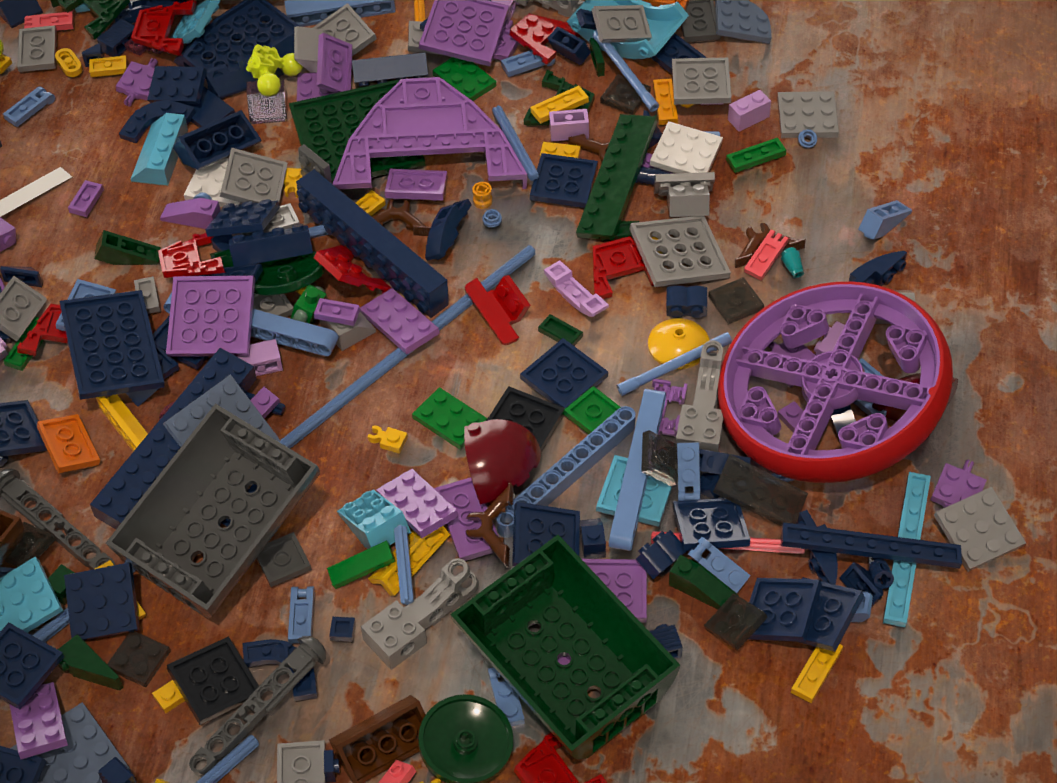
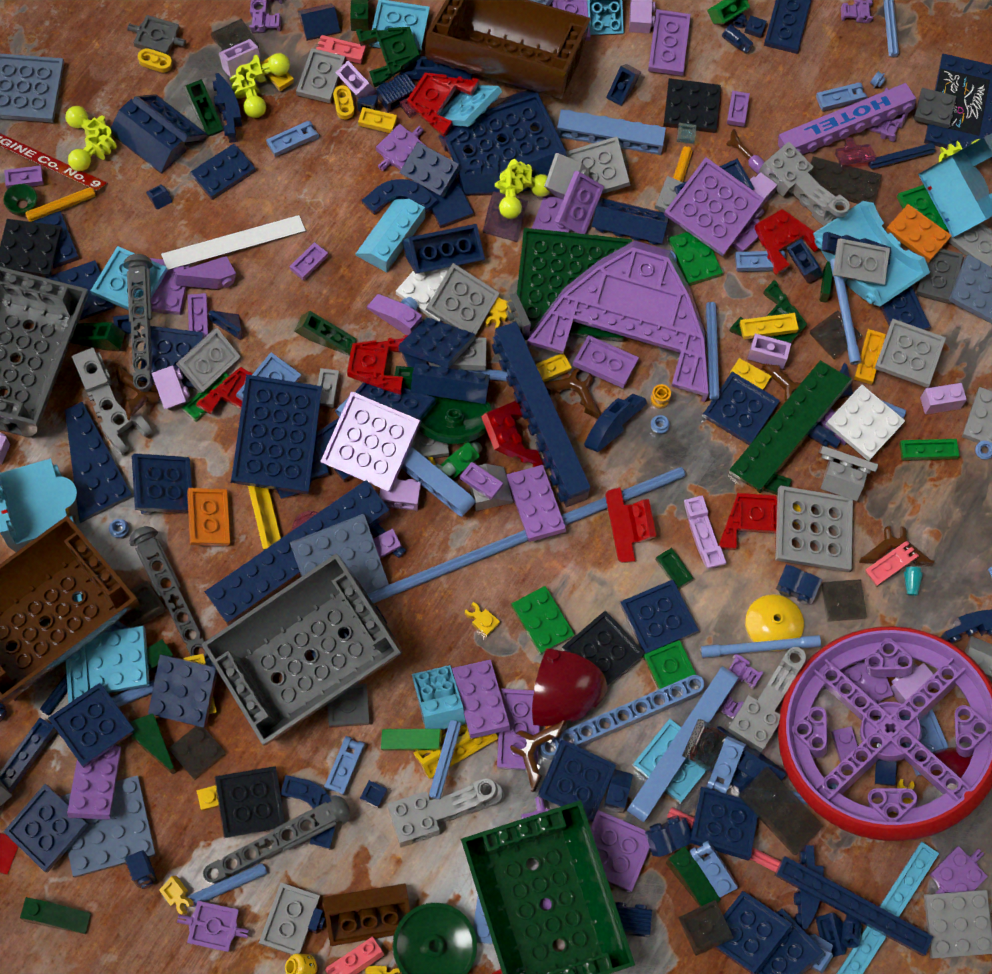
camera: 15 degrees right, 15 degrees up
none -> lavender brick [335,61,377,98]

